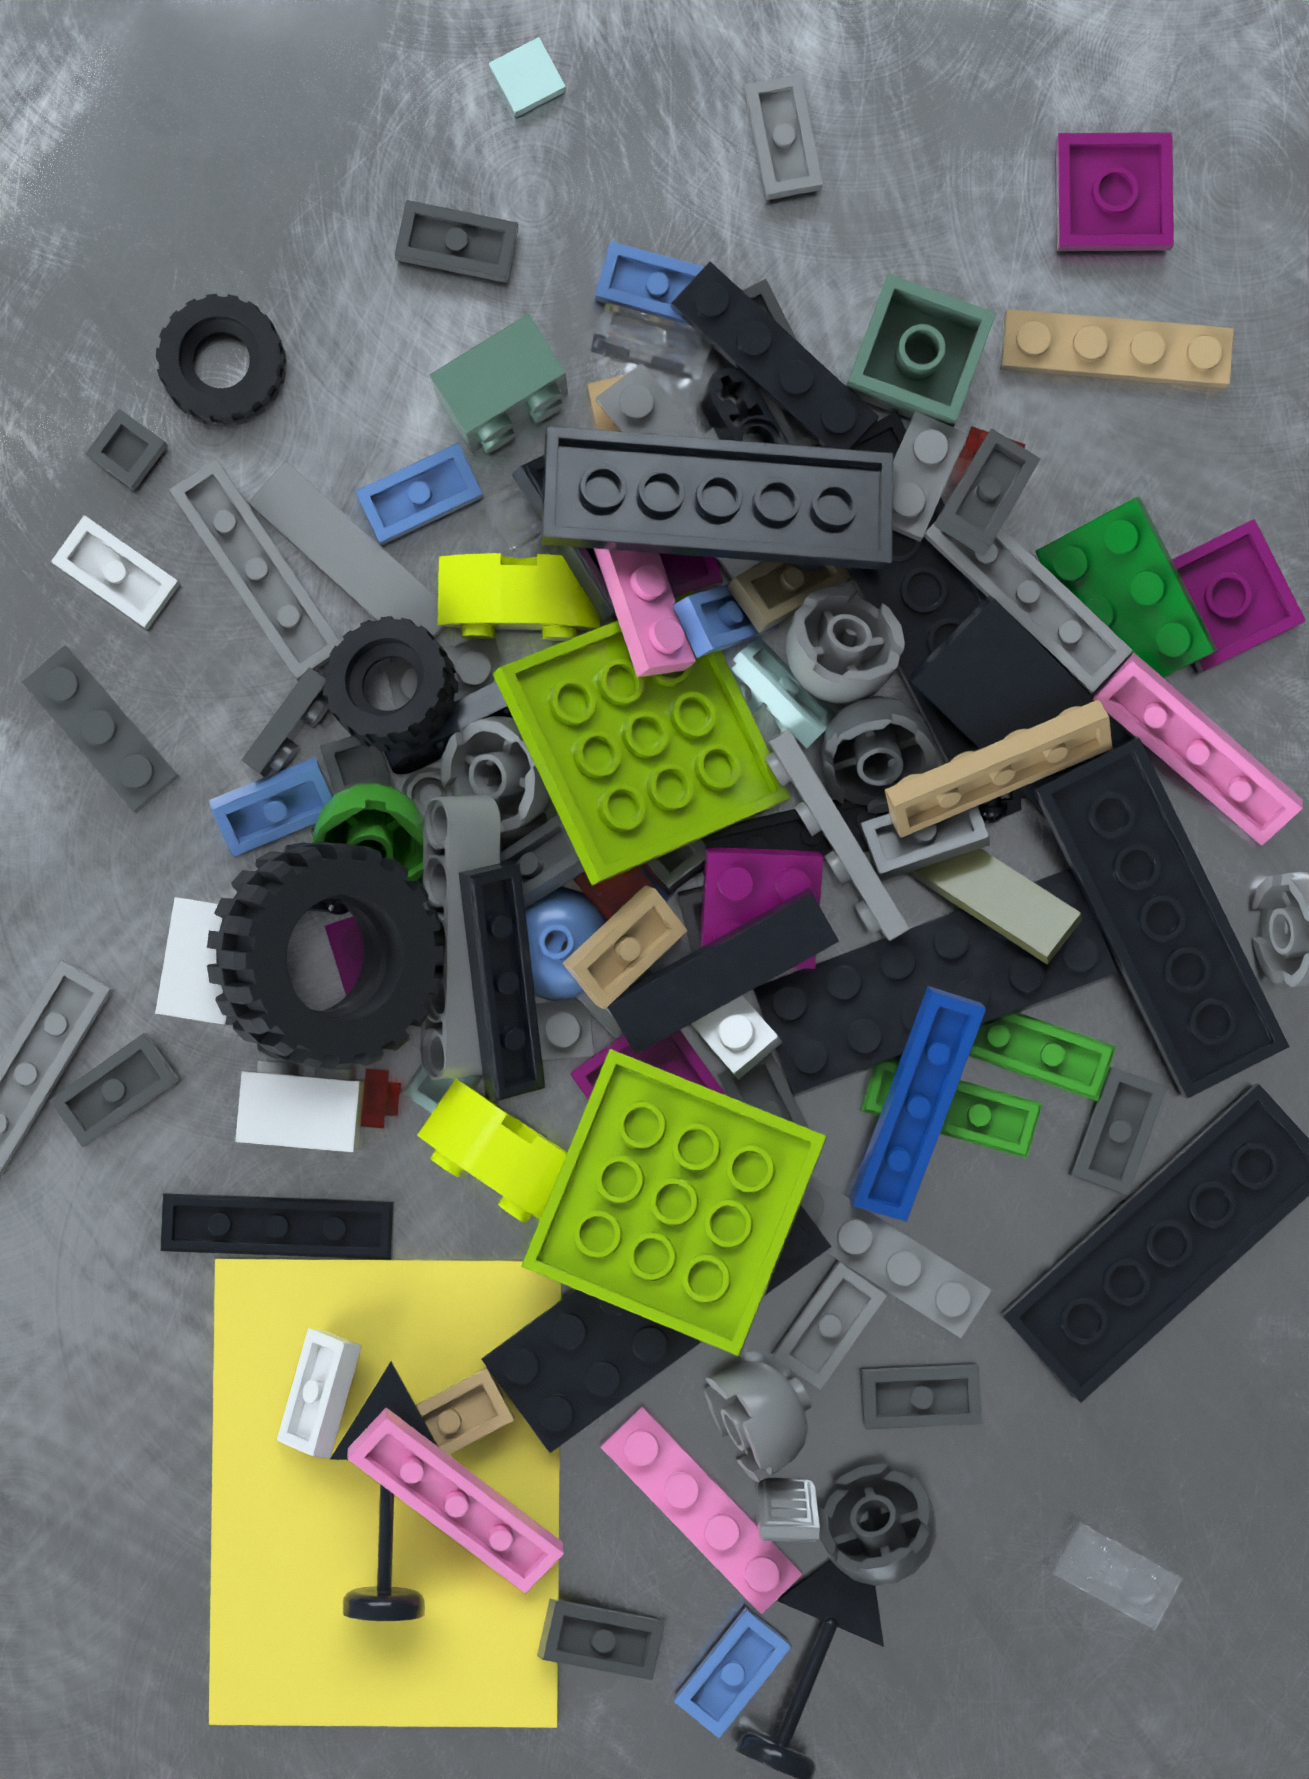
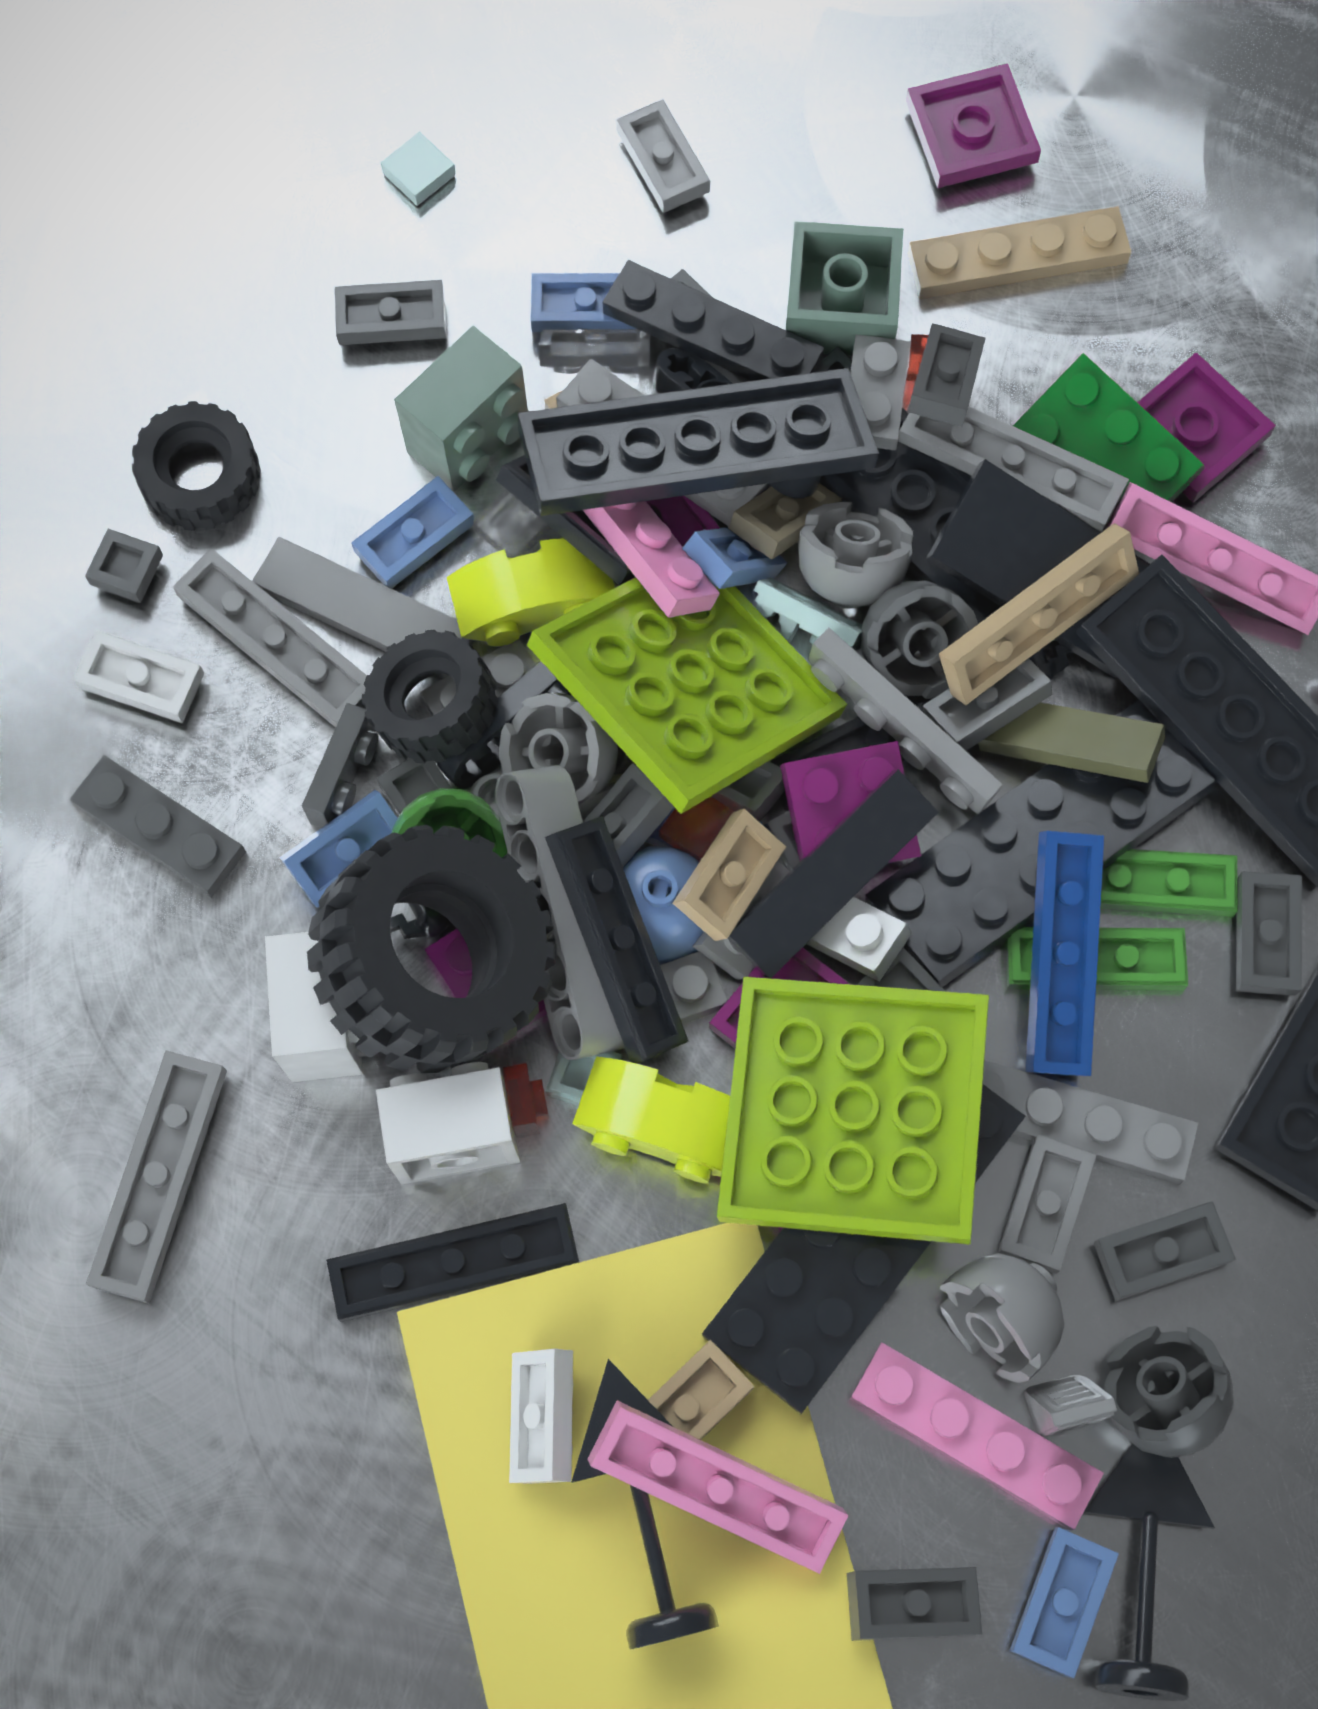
camera: 10 degrees left, 15 degrees down
dark grey plate [49,1033,179,1147] -> none

